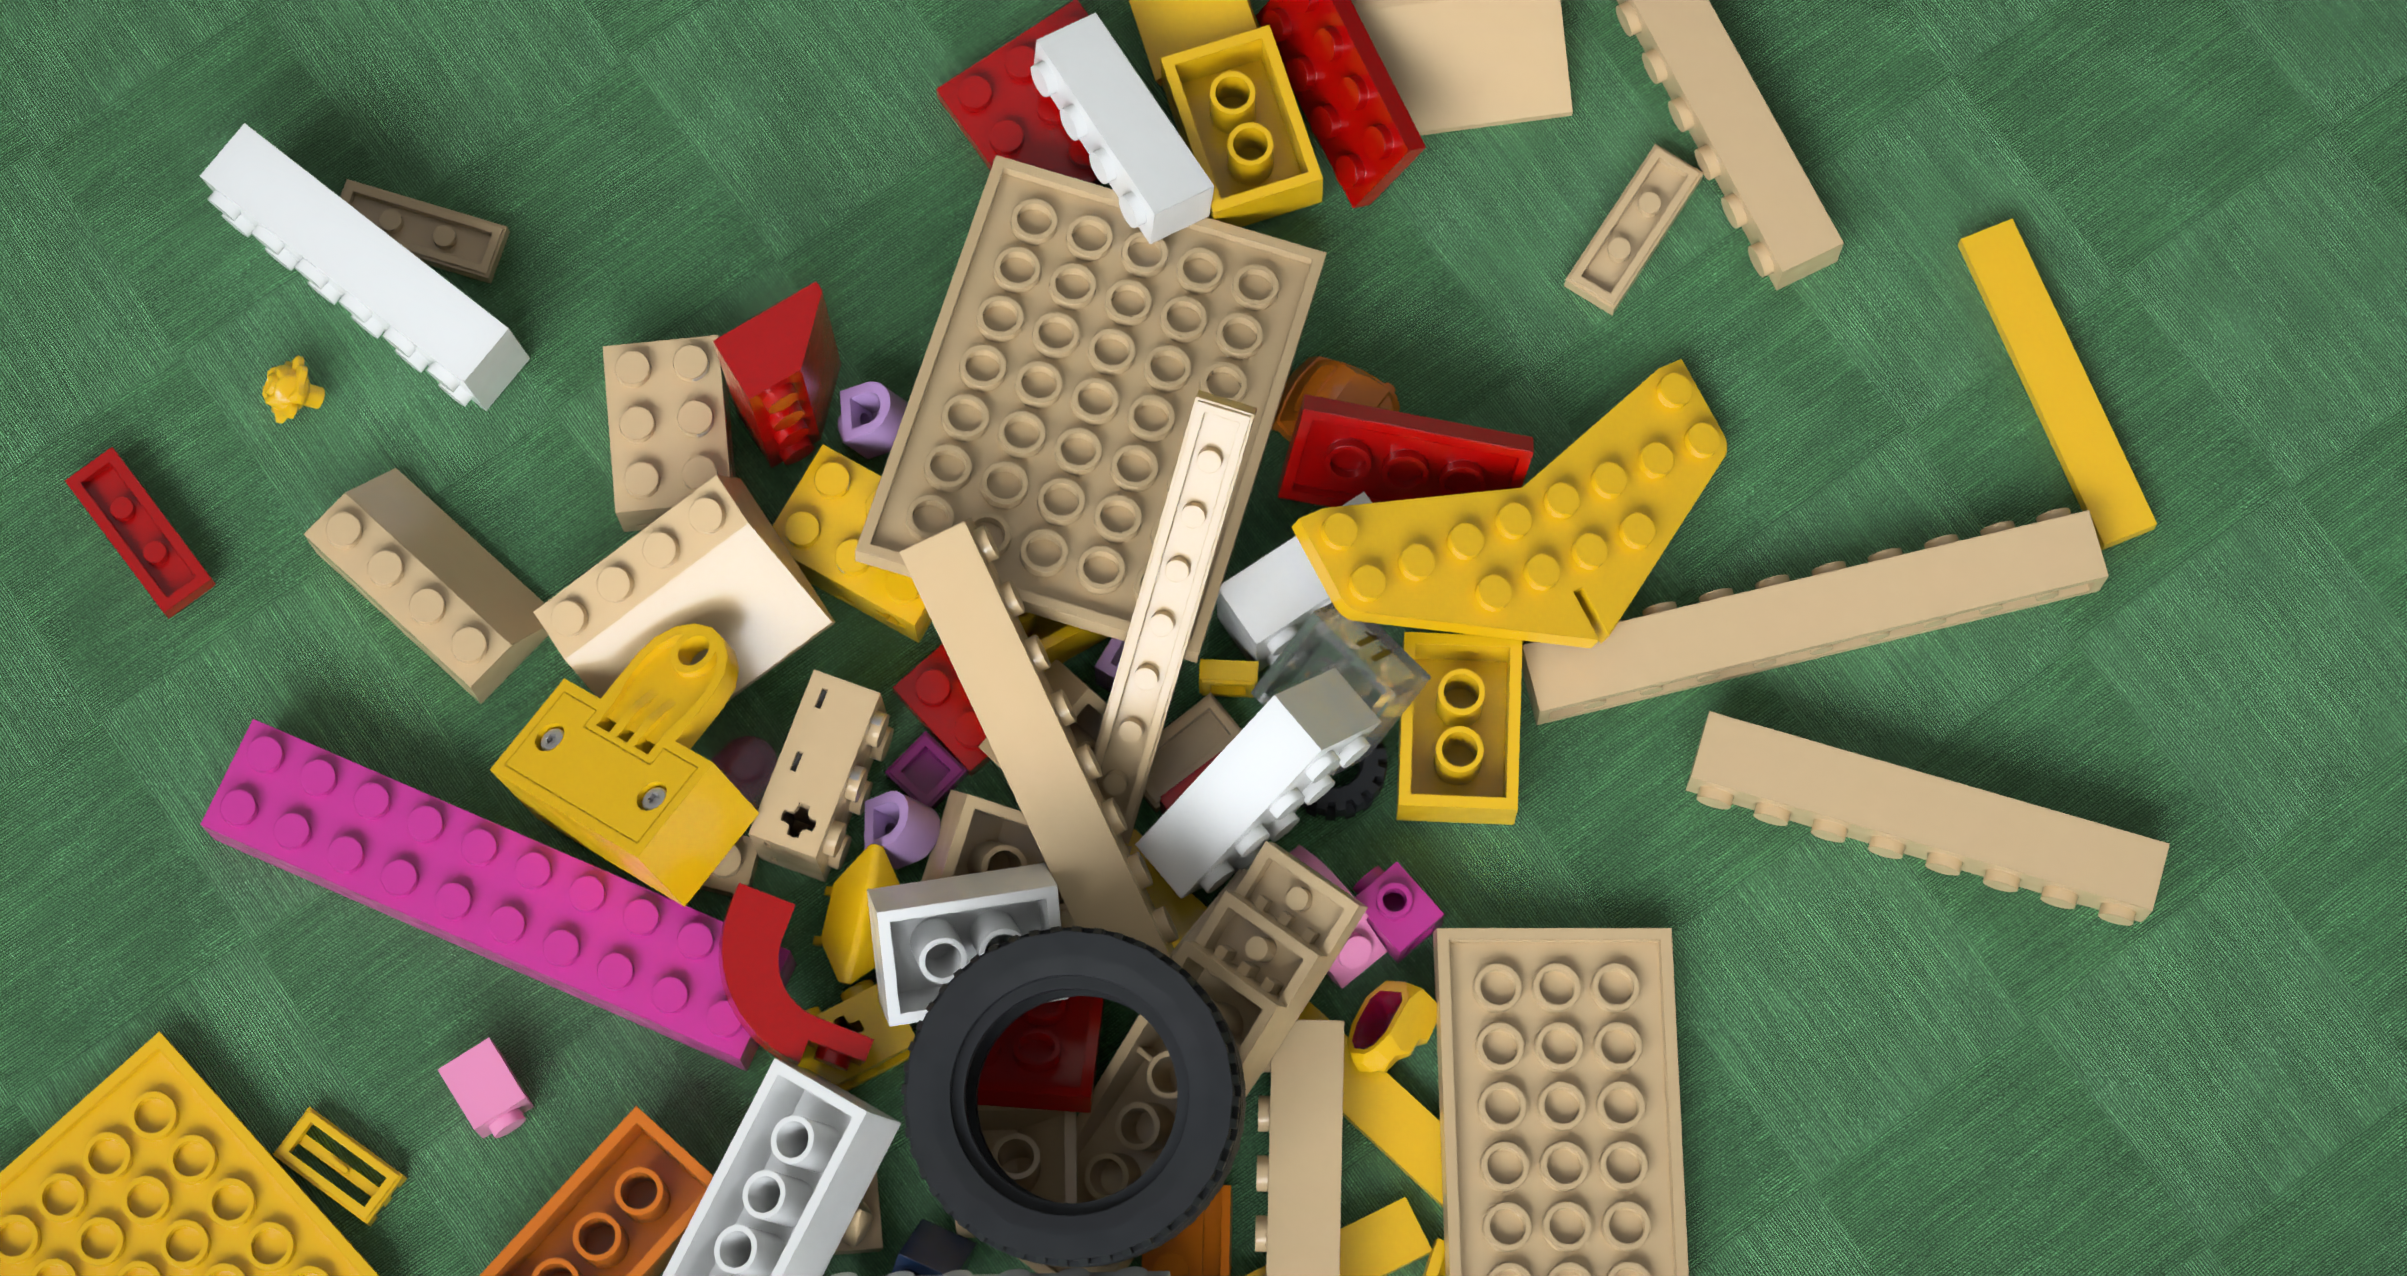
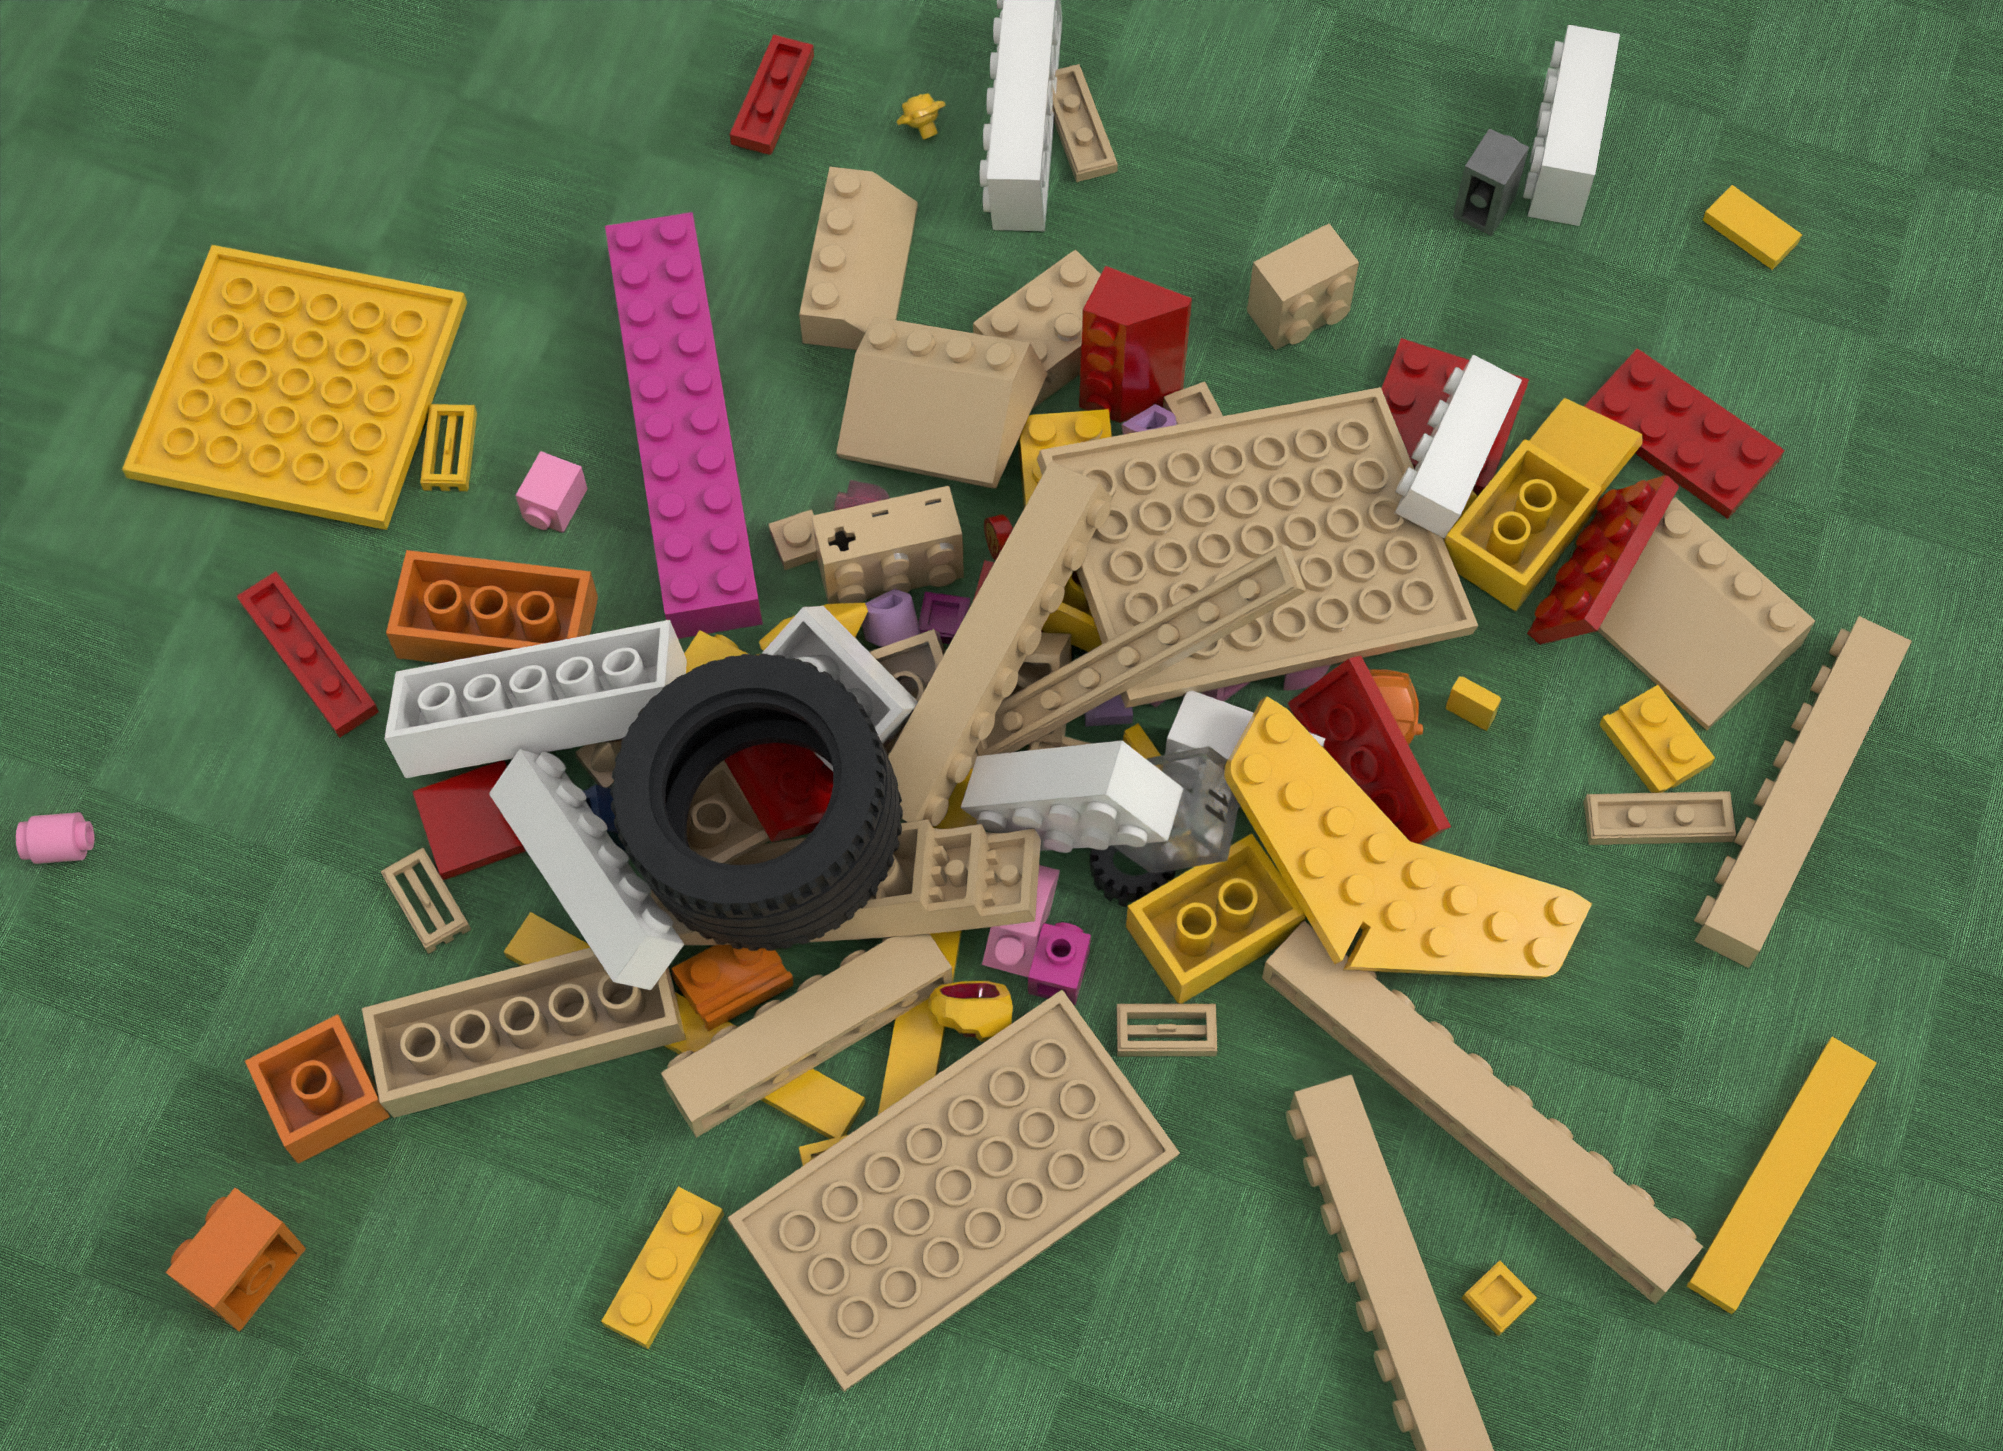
camera: 55 degrees right, 10 degrees down
yellow brick [490,623,759,907] -> none
red arch [719,883,874,1071] -> none
none -> red tile [984,514,1013,561]
none -> tan tile [1116,1004,1217,1057]
none -> tan plate [1163,381,1223,425]
none -> tan brick [1247,223,1359,350]
none -> yellow tile [1445,676,1501,731]
none -> yellow tile [1461,1261,1537,1337]
none -> yellow plate [1599,685,1715,793]

